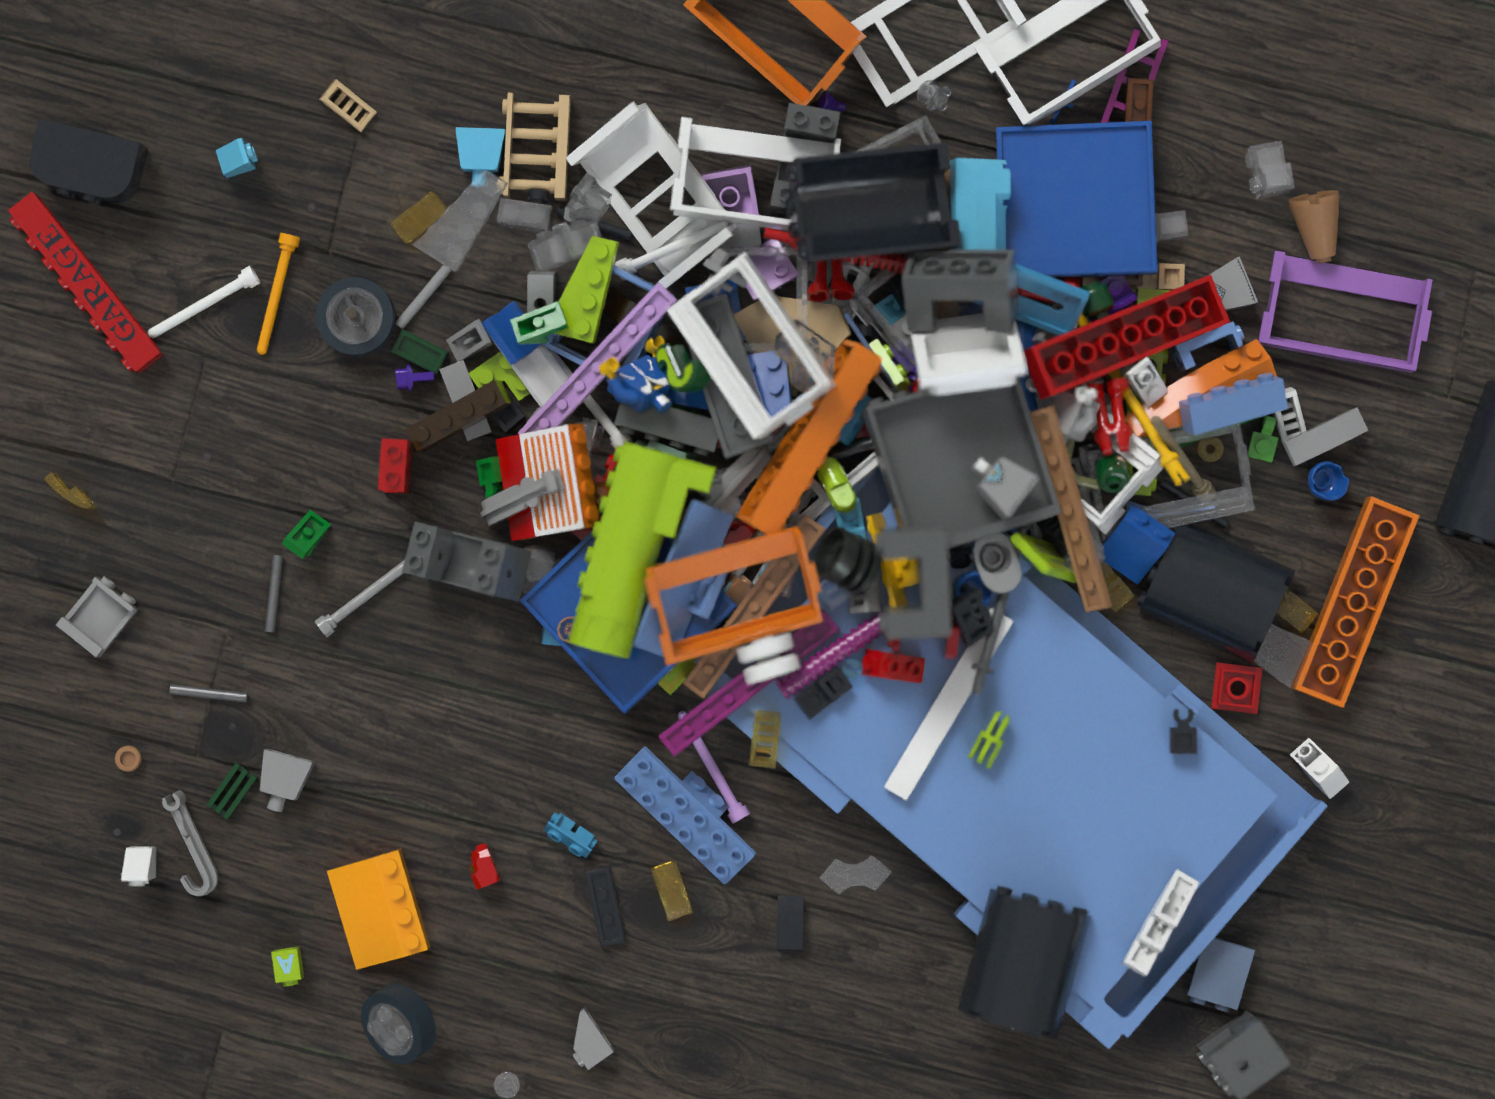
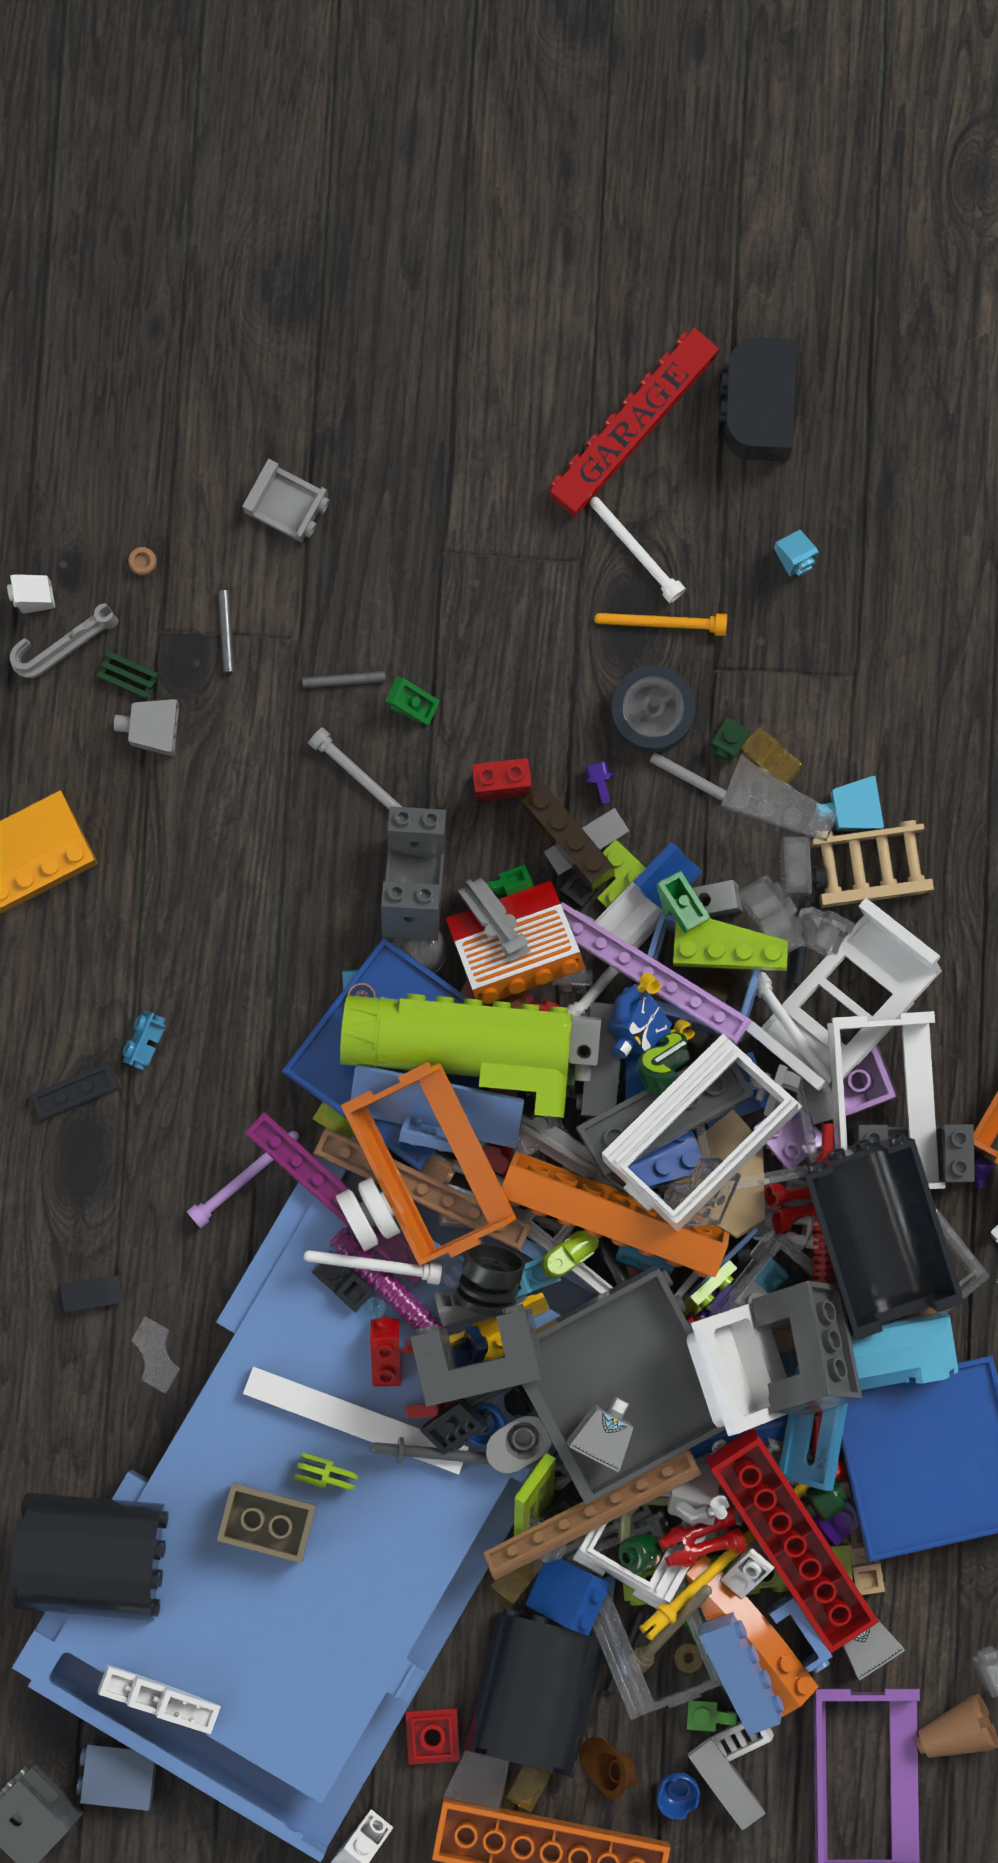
camera: 85 degrees right, 5 degrees down
clear yellow slope [44,472,96,510] -> none
tan slope [319,79,377,132] -> none
dark green tile [391,329,449,375] -> none
light grey slope [446,319,493,362] -> none
red rock [469,843,501,890] -> none
medium blue bracket [614,747,756,884] -> none
clear yellow slope [651,860,693,921] -> none
clear yellow slope [749,710,781,768] -> none
clear brick [1155,210,1189,242] -> none
black plate [1169,709,1197,754] -> none
none -> dark tan brick [217,1482,318,1563]
none -> white piece [303,1250,442,1285]
none -> dark blue bracket [451,1326,488,1368]
none -> light grey torso [569,1015,602,1081]
none -> reddish brown piece [581,1736,639,1800]
none -> dark green bracket [710,717,751,761]

